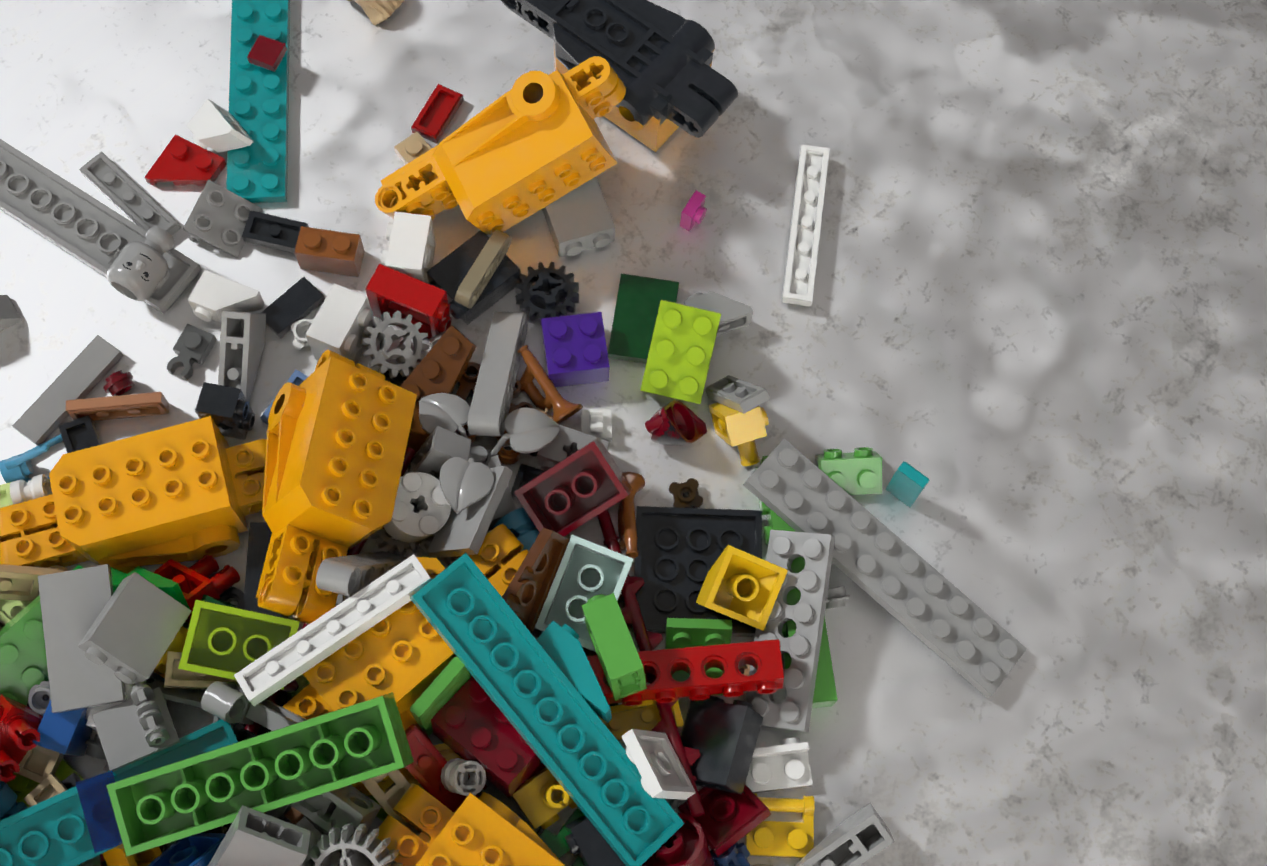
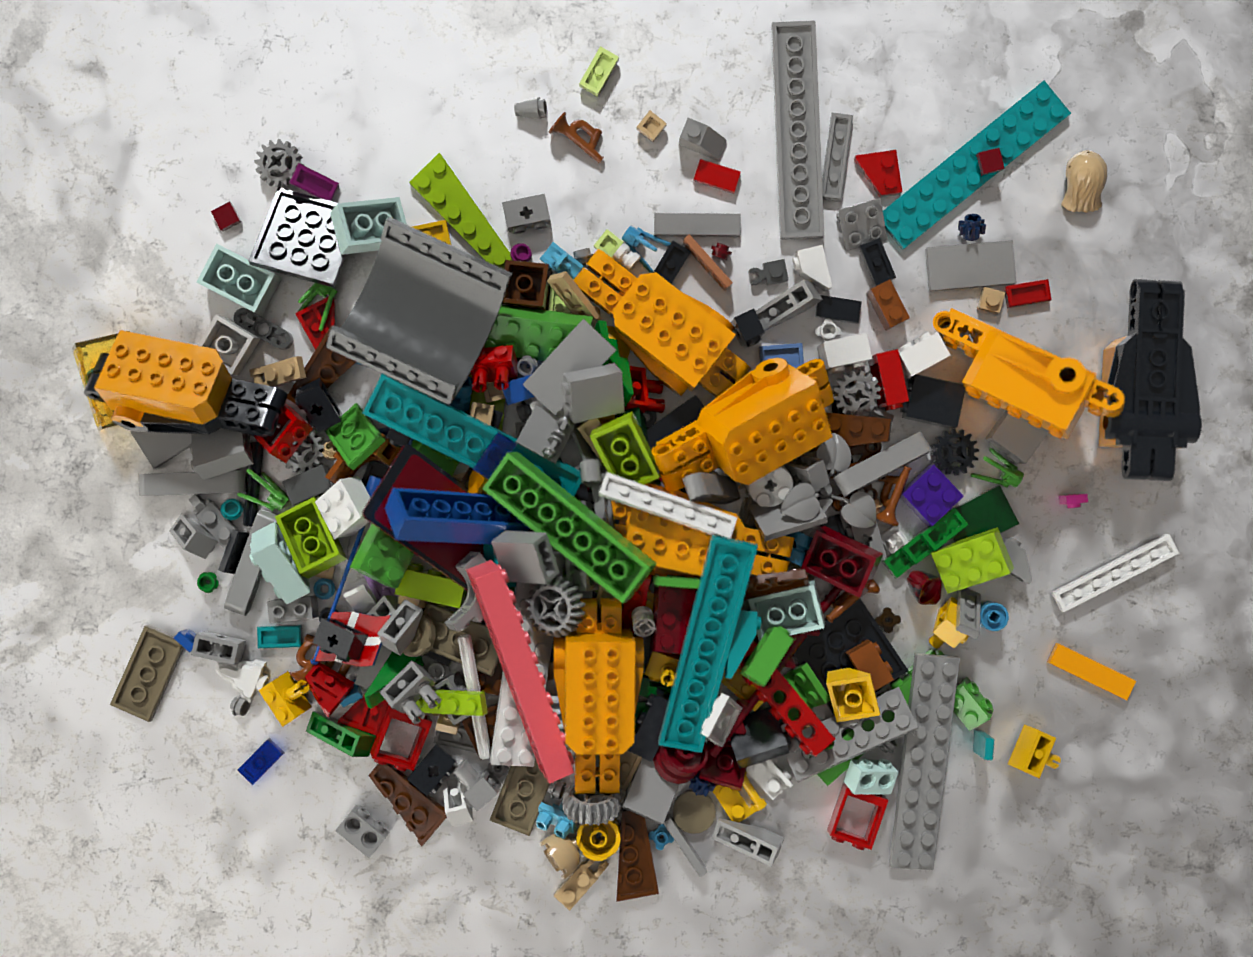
camera: 60 degrees right, 20 degrees up
light grey piece [107,226,174,301] -> none
white slope [186,99,253,153] -> none
dark tan beam [455,230,512,309] -> none
none -> red tile [693,159,741,194]
none -> red window [827,782,889,850]
none -> light aqua brick [844,758,899,794]
none -> dark orange brick [845,639,894,691]
none -> green slope [881,507,968,578]
none -> light grey tile [925,240,1017,292]
none -> dark blue gear [958,214,986,241]
none -> bright green plant [970,448,1024,488]
none -> dark azure wheel [980,600,1009,631]
none -> yellow brick [1008,724,1061,779]
none -> light orange tile [1047,643,1136,700]

